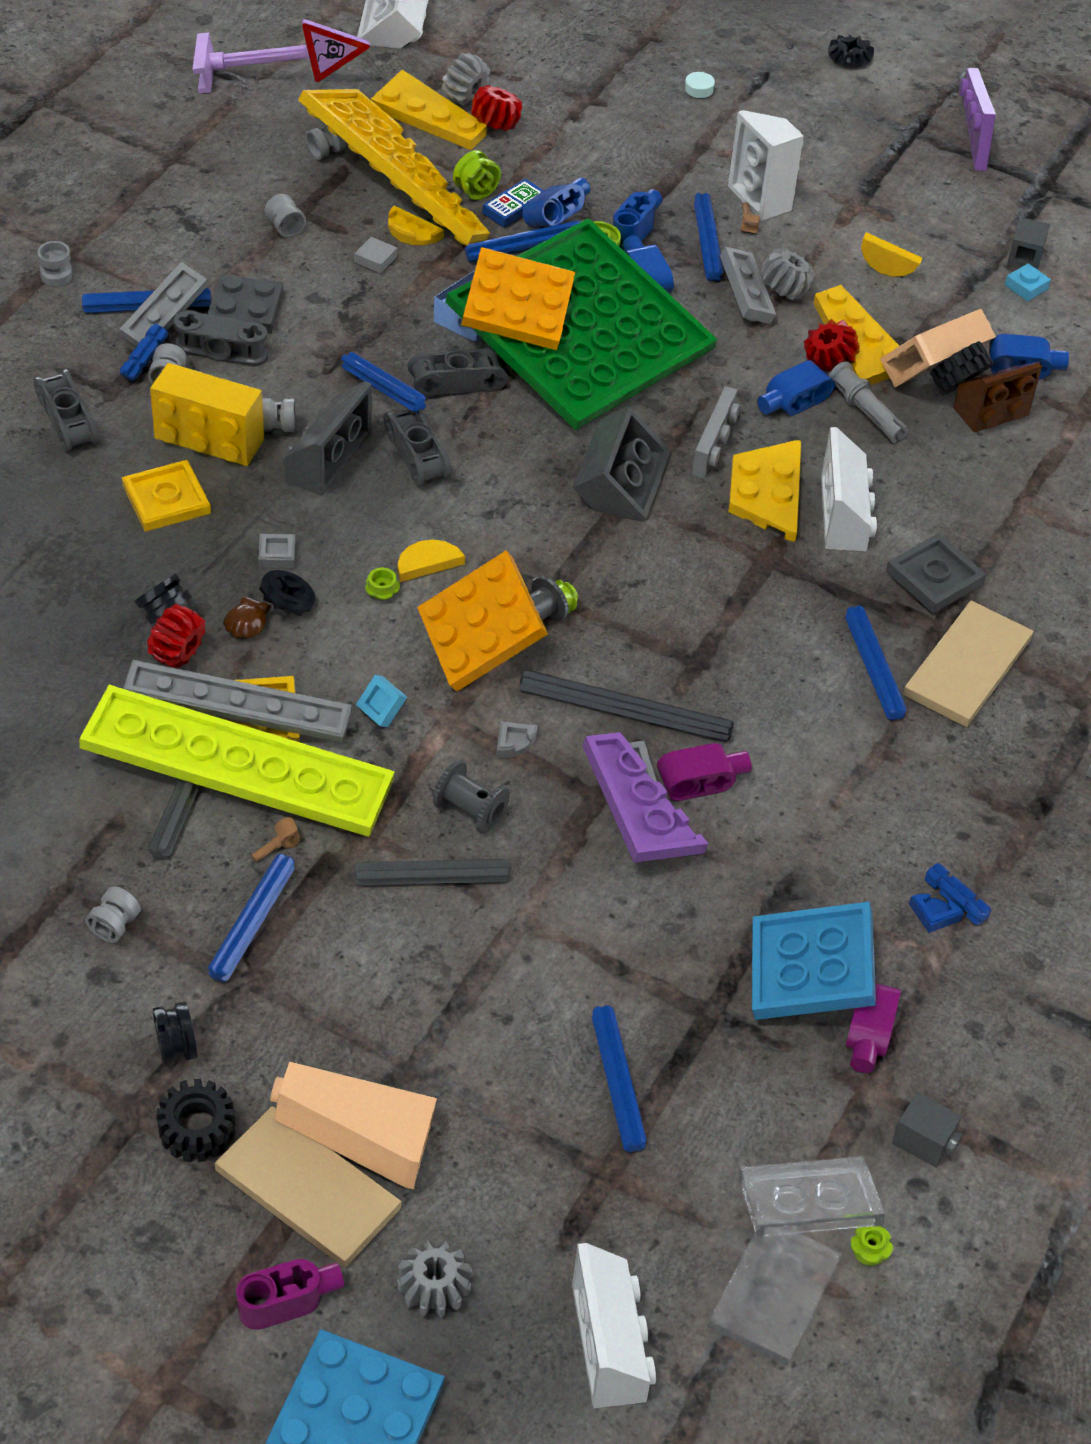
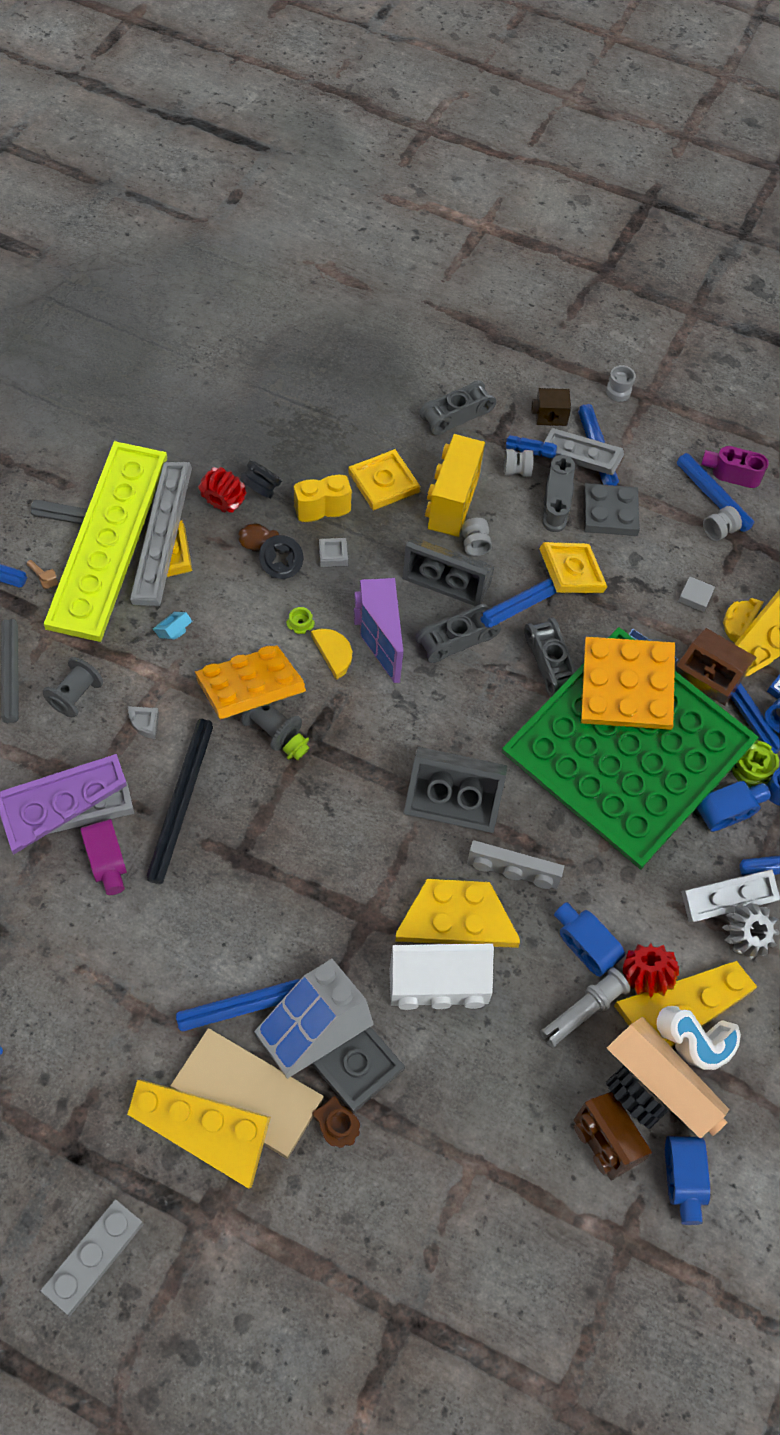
camera: 85 degrees right, 10 degrees up
none -> yellow wing [127,1080,271,1189]
none -> slope [254,959,374,1079]
none -> yellow brick [294,475,352,522]
none -> reddish brown animal [312,1096,360,1148]
none -> medium lavender slope [354,578,403,683]
none -> dark brown brick [531,388,571,426]
none -> yellow tile [539,542,608,593]
none -> white animal [657,1006,741,1070]
none -> reddish brown slope [676,628,757,706]
none -> blue axle [677,453,754,532]
none -> magenta piece [701,446,769,488]

